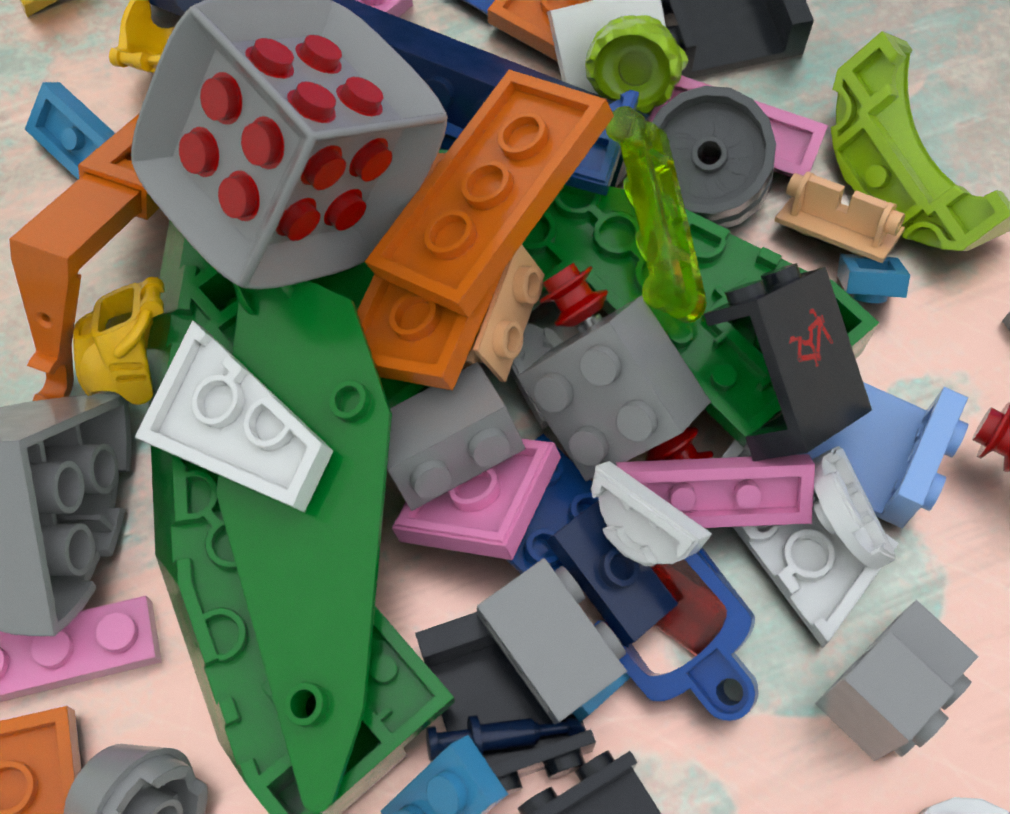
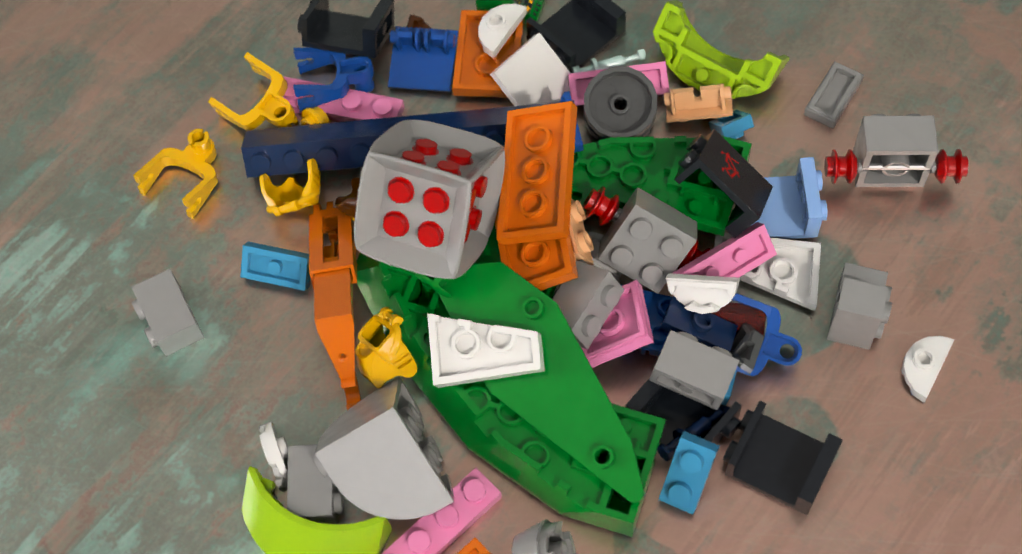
camera: 25 degrees left, 5 degrees down
lime hair [585,15,689,113] -> none
clear neon green plate [606,106,707,323] -> none
white plate [813,446,896,570] -> none
none -> light aqua piece [572,49,646,73]
none -> dark grey tile [730,322,764,374]

